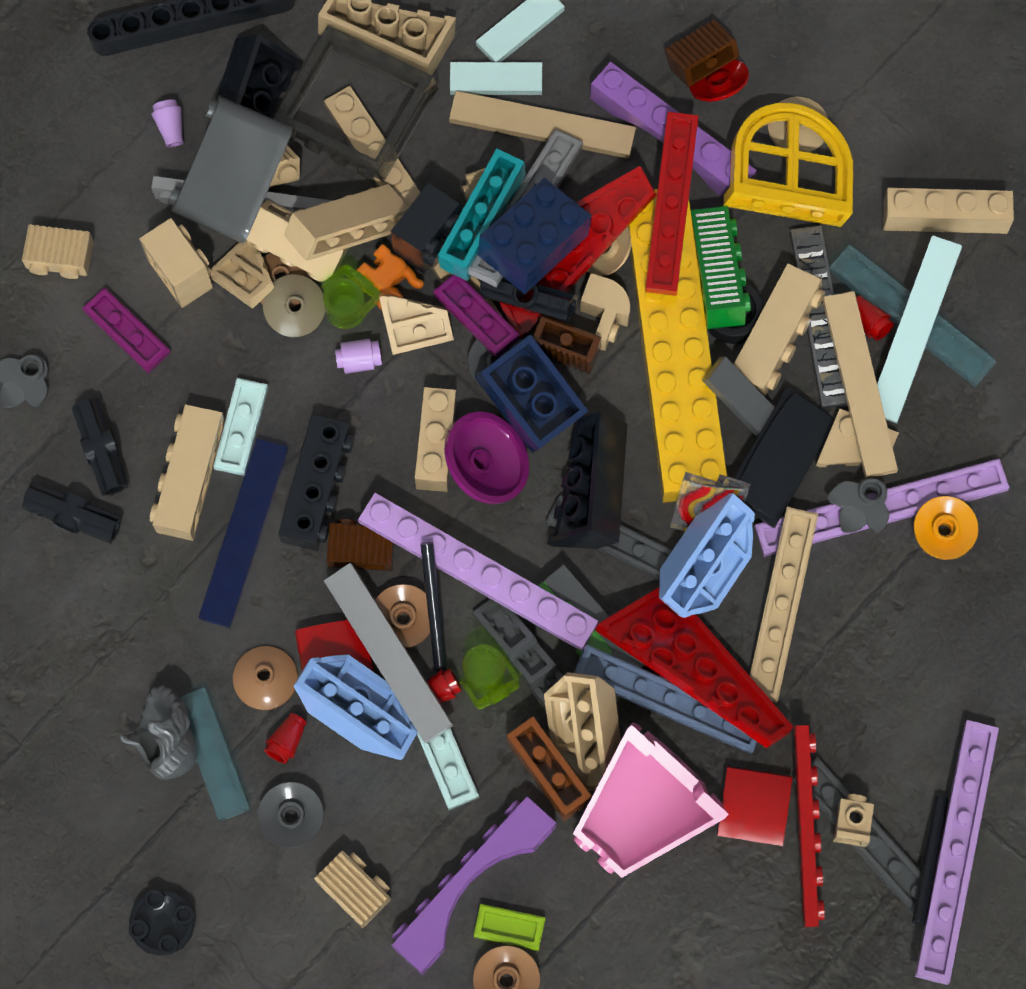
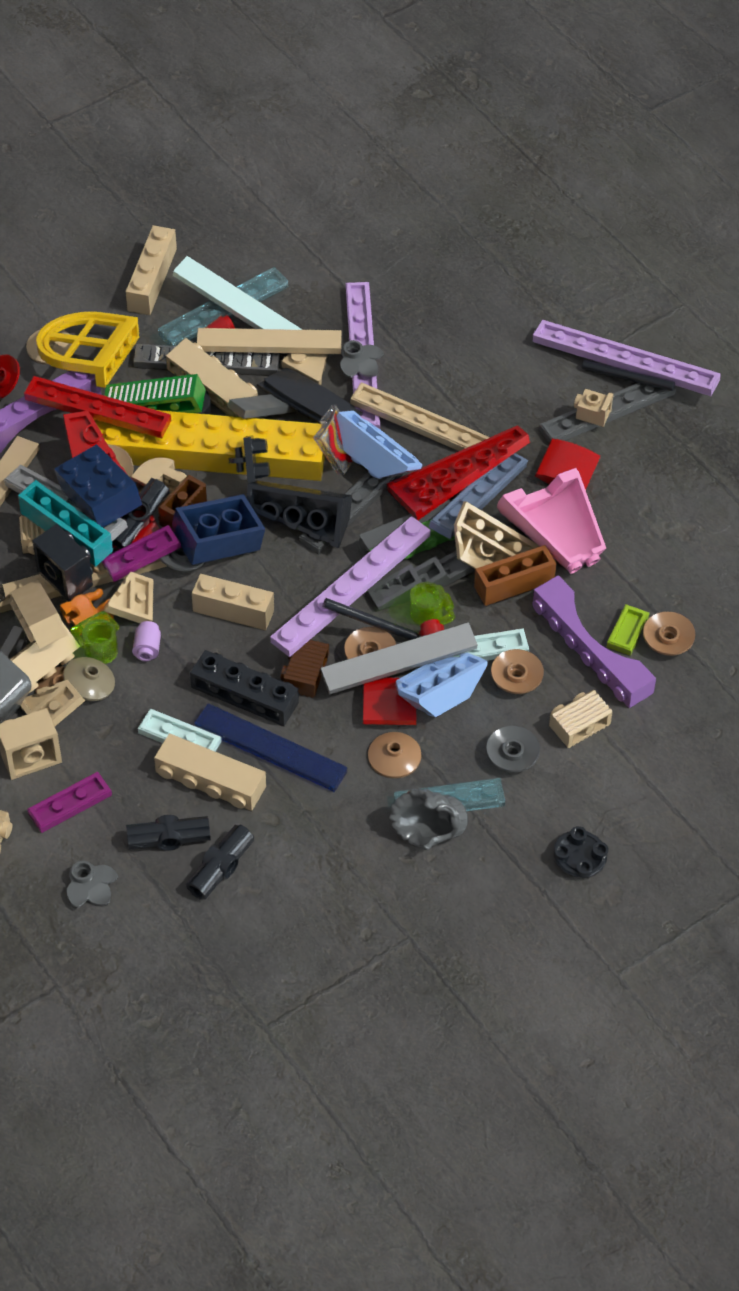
camera: 80 degrees left, 20 degrees down
red cone [264,713,307,764] -> none
magenta dish [444,412,529,504] -> none
red plate [794,725,825,928] -> none
light orange dish [914,496,978,560] -> none
none -> black hips [228,435,270,482]
none -> medium nougat dish [491,649,544,694]

